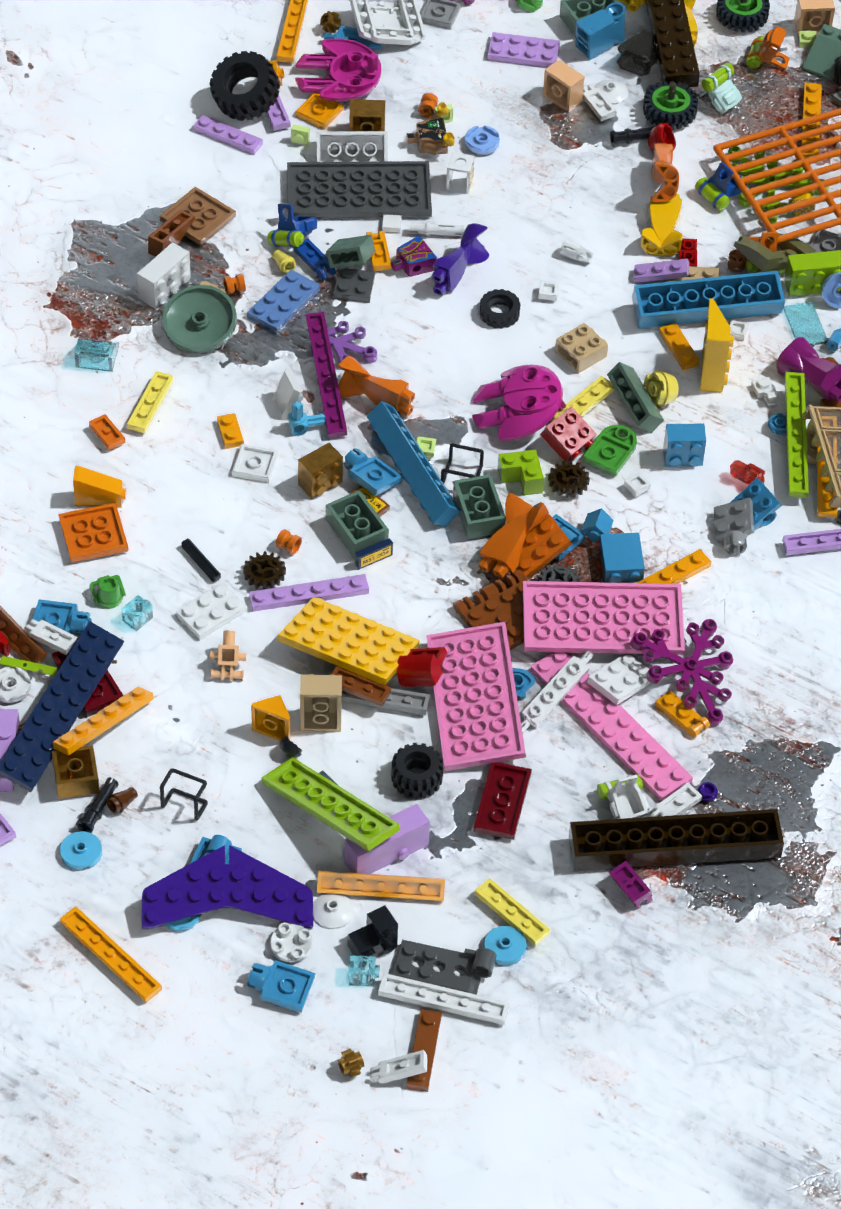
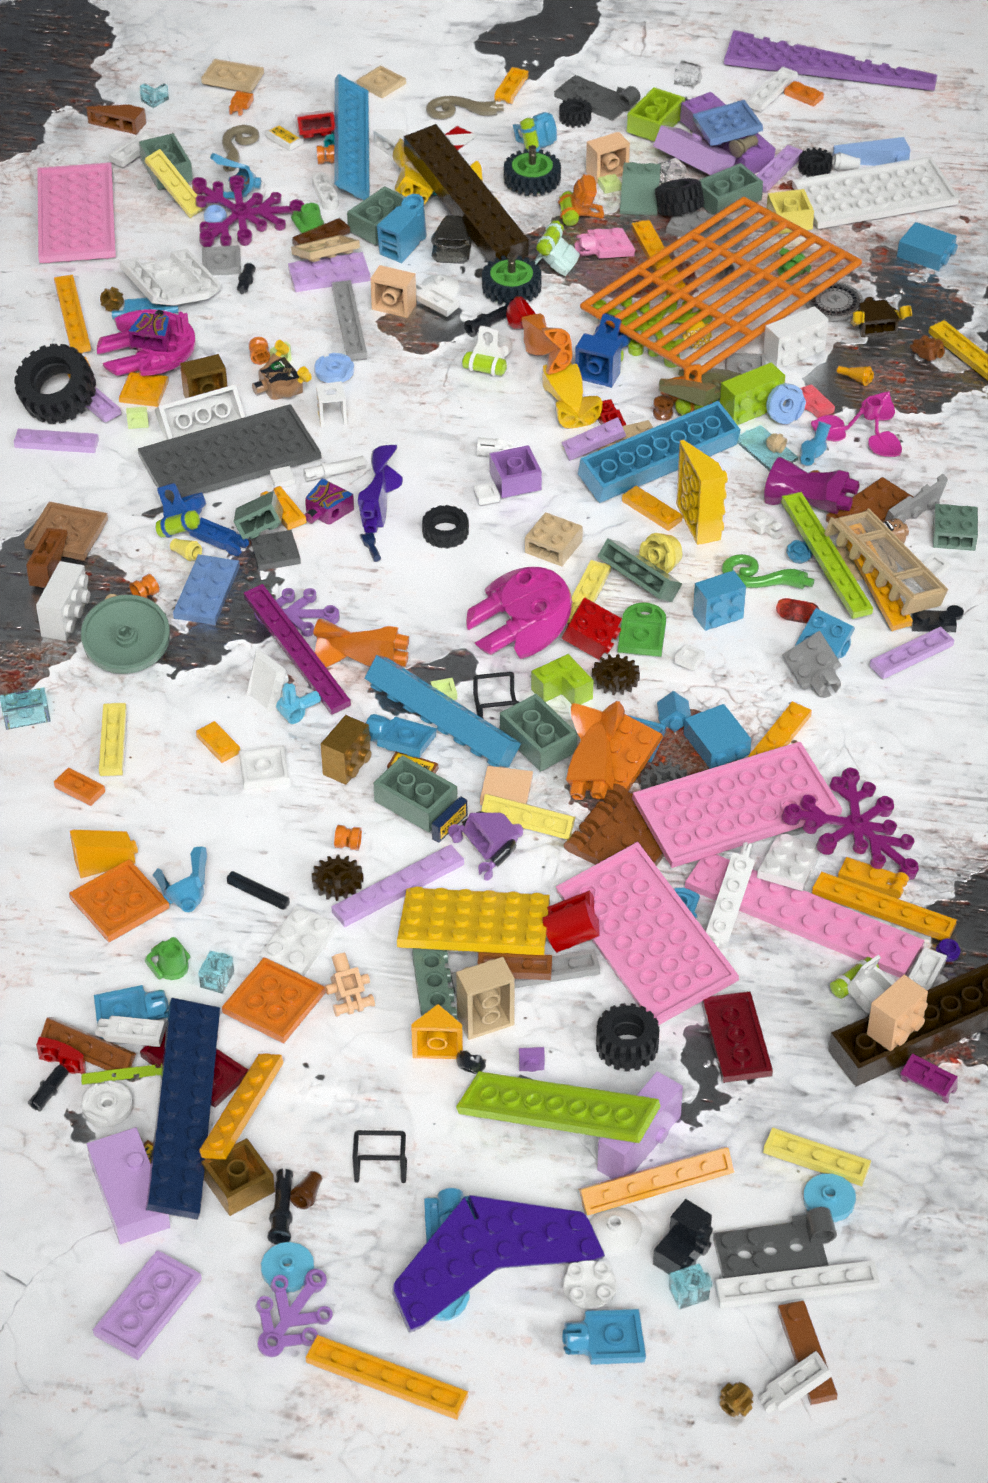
camera: 20 degrees left, 5 degrees down
none -> magenta torso [128,310,171,352]
none -> dark azure piece [153,846,207,912]
none -> orange plate [222,957,326,1044]
none -> black axle [237,263,256,294]
none -> medium lavender plant [256,1269,333,1357]
none -> tan plate [291,235,360,262]
none -> reddish brown plate [292,218,350,246]
none -> light grey plate [332,280,367,360]
none -> dark blue piece [360,532,381,562]
none -> sand green brick [412,948,457,1020]
none -> medium lavender torso [448,811,523,881]
none -> white piece [462,326,512,377]
none -> light nougat tile [480,766,533,805]
none -> light yellow plate [481,794,576,839]
none -> medium lavender brick [489,445,542,498]
none -> medium lavender plate [519,1047,545,1072]
none -> bright pink plate [575,228,635,258]
none -> blue brick [575,333,621,388]
none -> bright green plant [722,554,814,589]
none -> tan plate [766,433,787,454]
none -> light orange plate [812,871,957,941]
none -> light nougat brick [867,975,928,1052]

